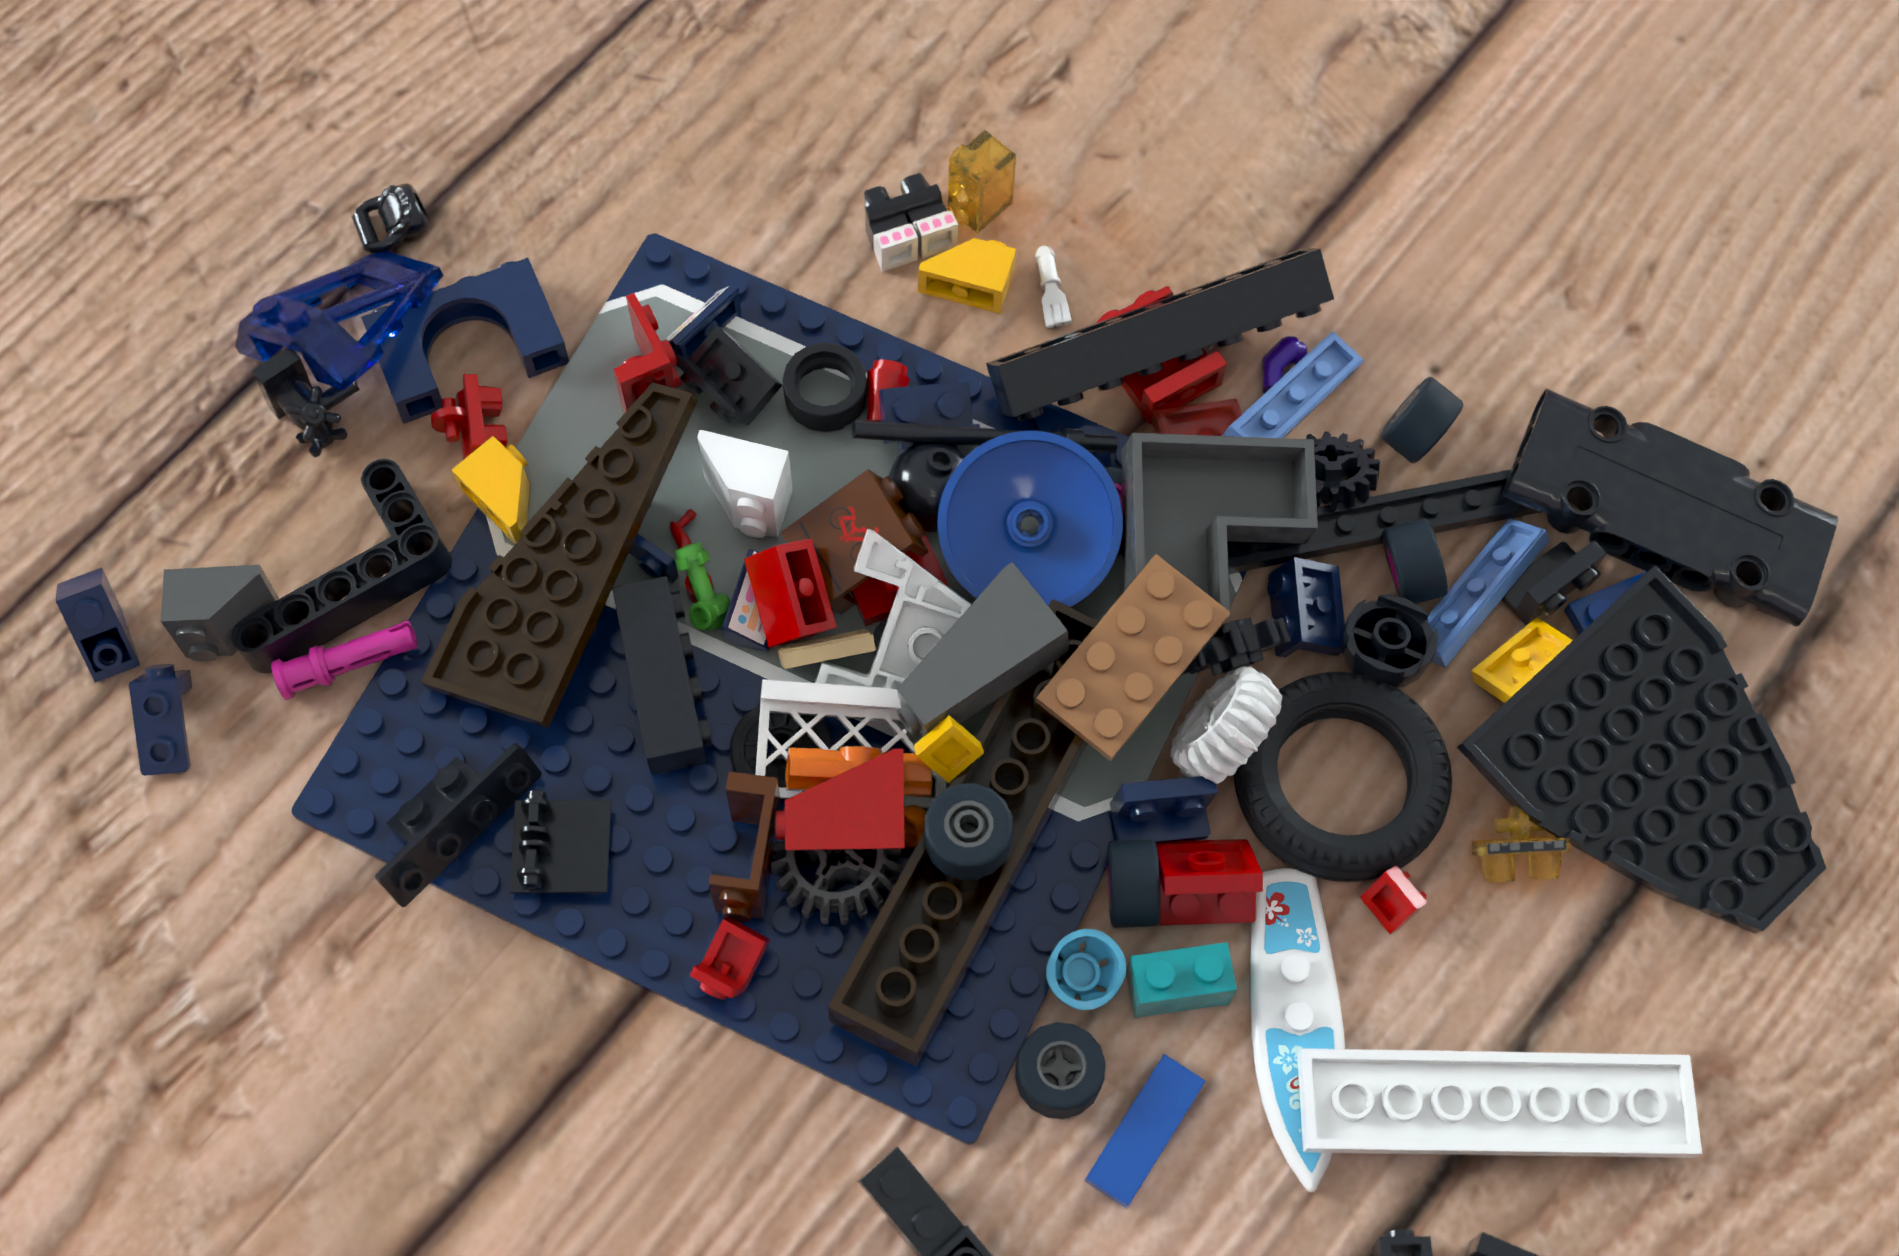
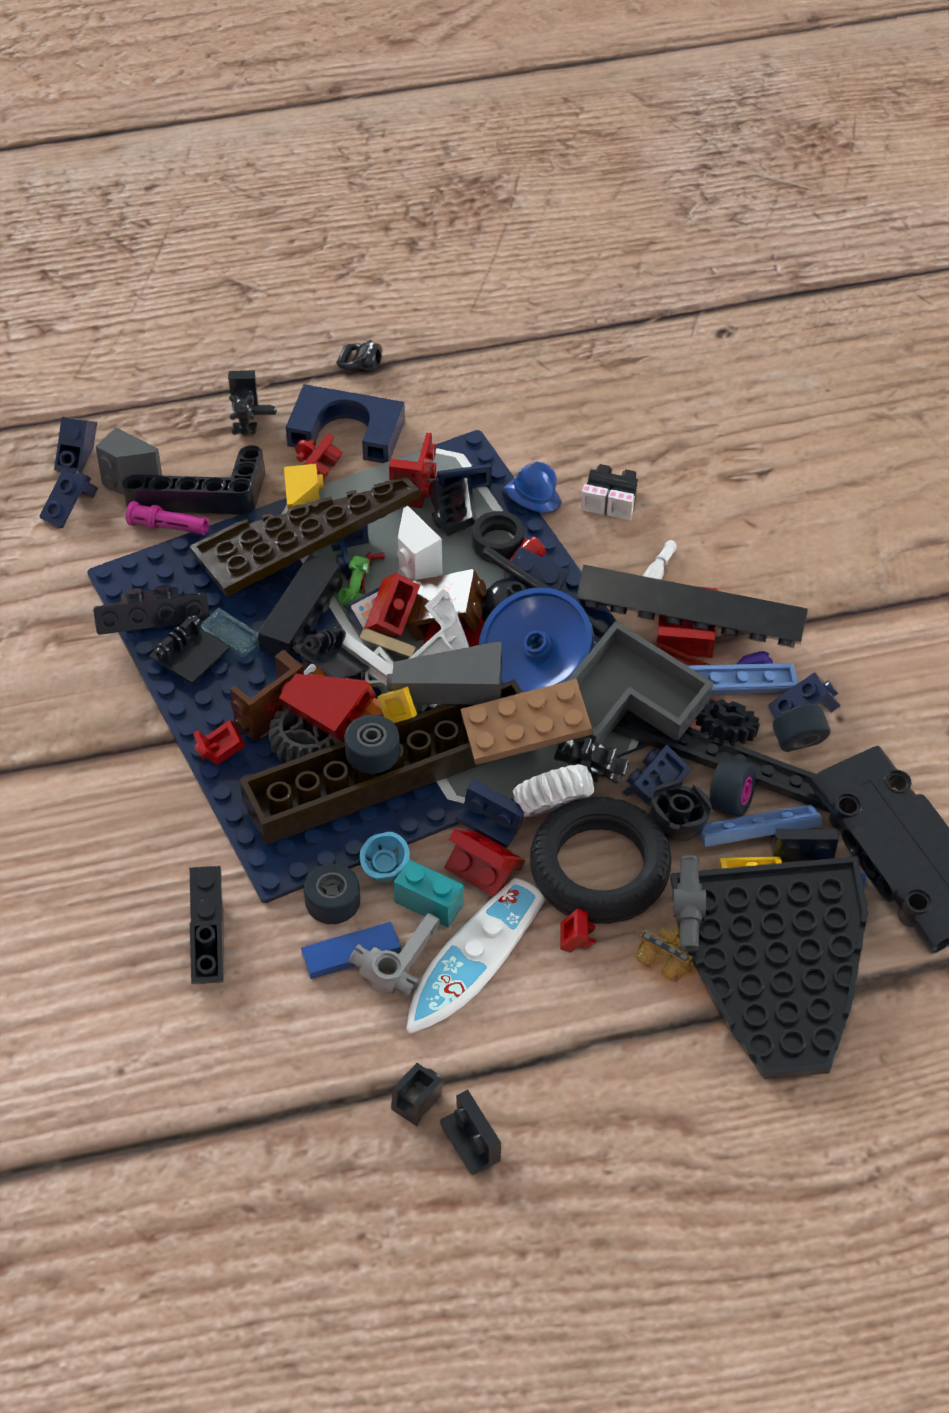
camera: 40 degrees right, 15 degrees down
clear blue windscreen [235,251,444,391] -> none
yellow slope [918,238,1016,314] -> none
clear yellow brick [947,130,1016,234] -> none
black wheel [1107,840,1160,928] -> none
white plate [1297,1049,1702,1158] -> none
none -> clear light blue tile [200,608,259,658]
none -> black hinge [292,626,369,678]
none -> light grey piece [348,913,440,997]
none -> blue piece [504,461,562,513]
none -> dark grey pin [673,855,706,952]
none -> dark blue bracket [768,672,841,719]

